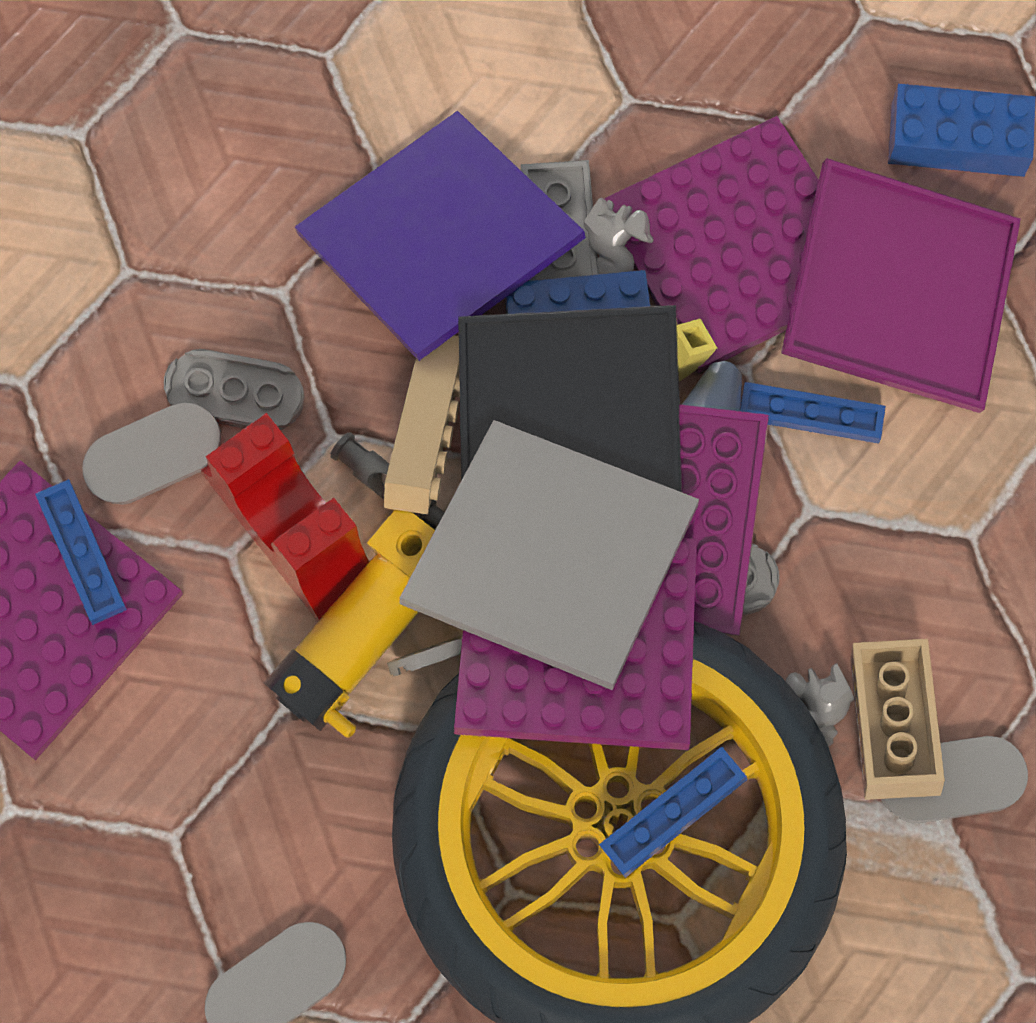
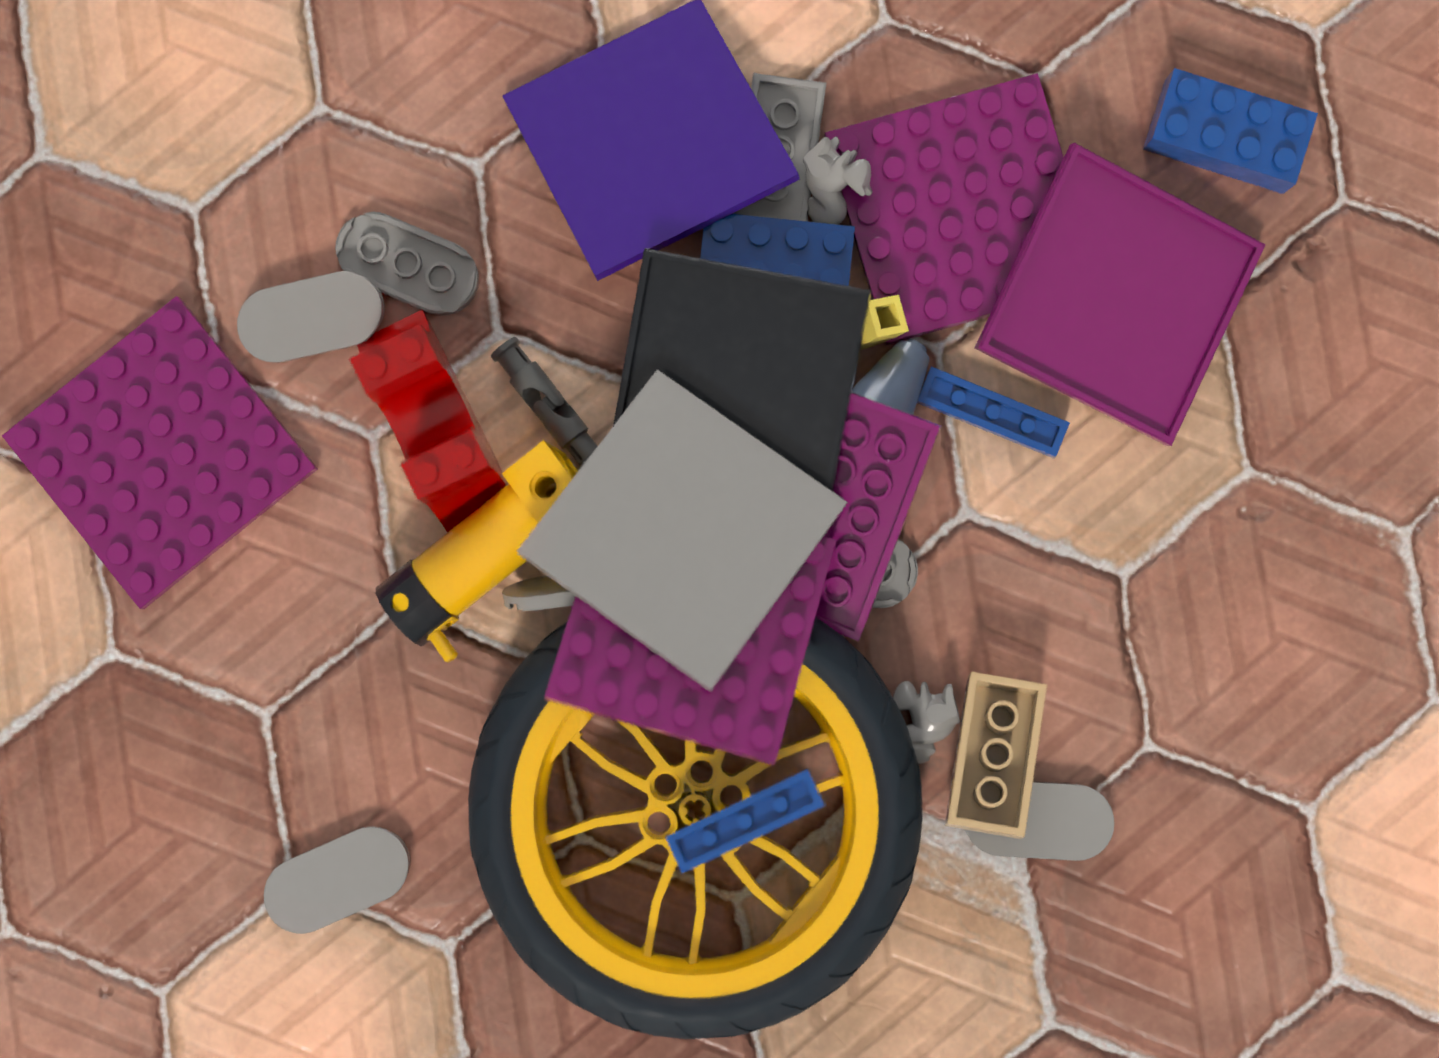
camera: 15 degrees right, 15 degrees up
blue plate [35,479,127,625] -> none
tan brick [384,335,460,515] -> none

